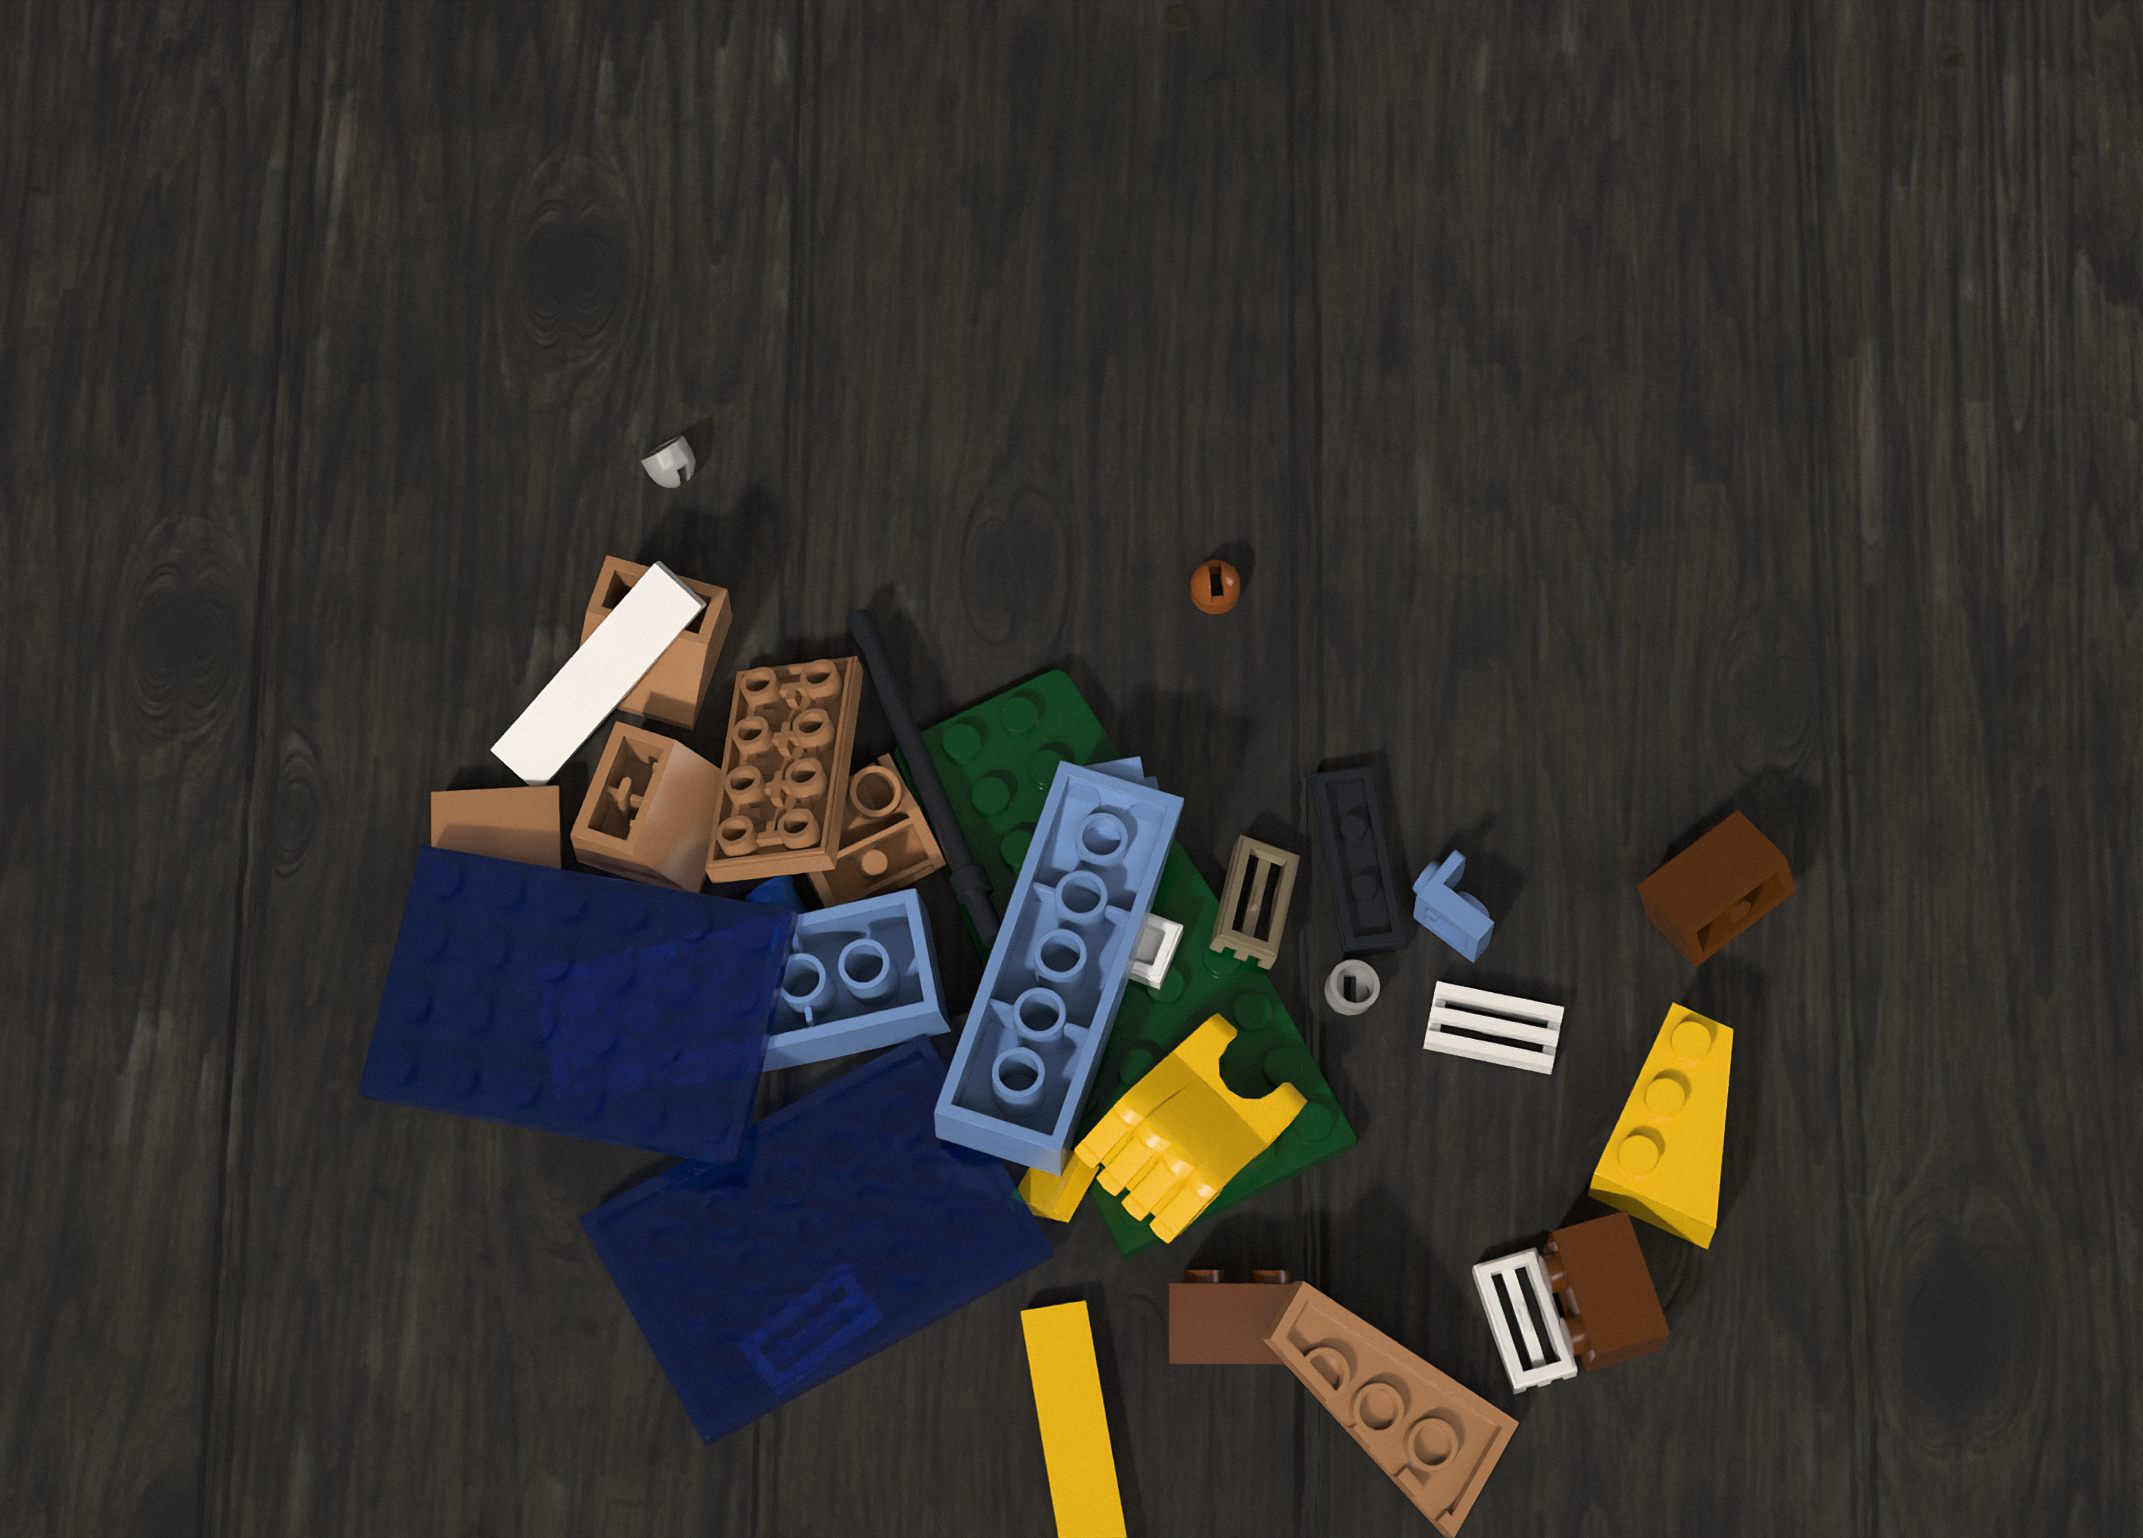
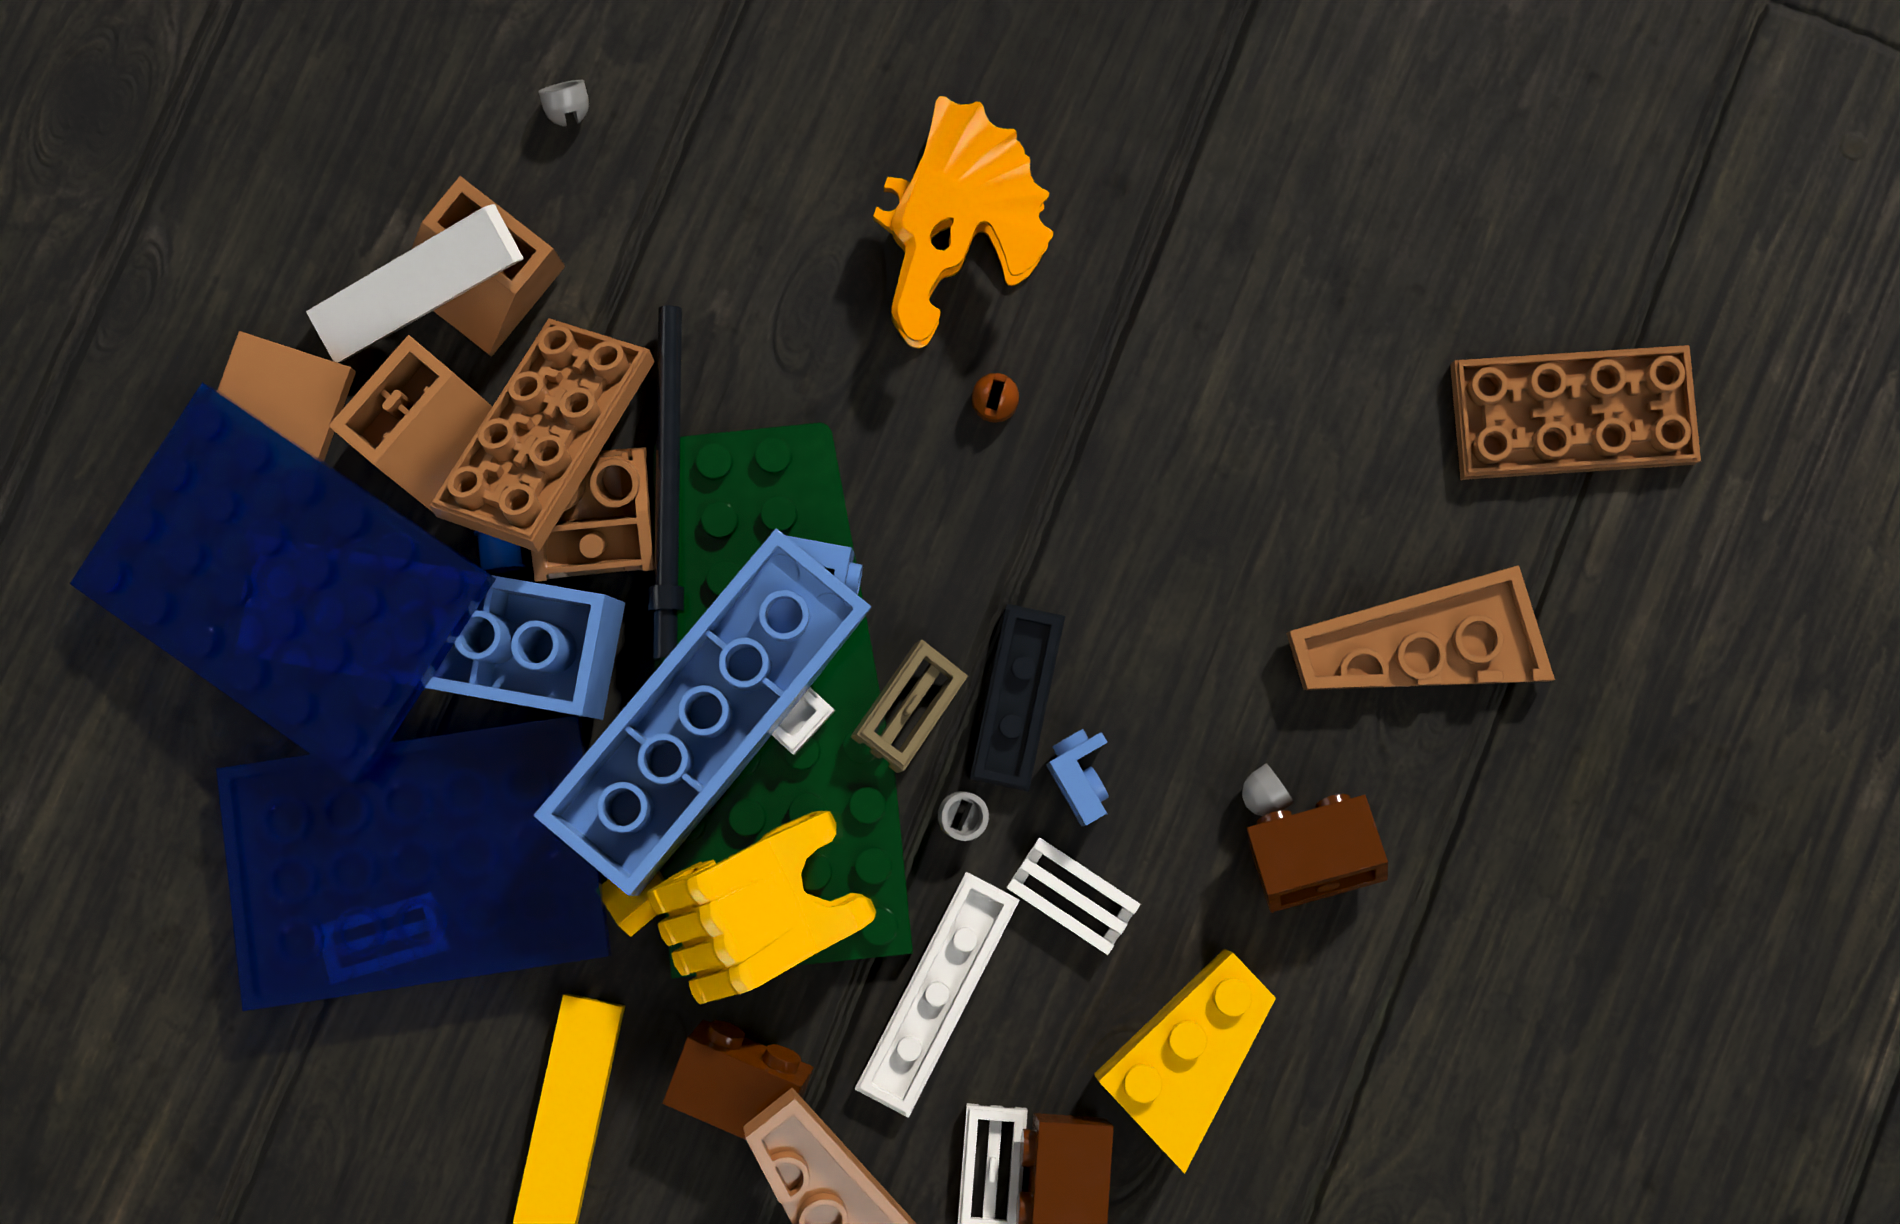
camera: 20 degrees right, 15 degrees up
none -> white tile [855,872,1020,1118]
none -> light orange animal [873,96,1053,349]
none -> light grey hinge [1242,763,1294,816]
none -> medium nougat wing [1286,565,1555,690]
none -> medium nougat tile [1450,345,1701,480]

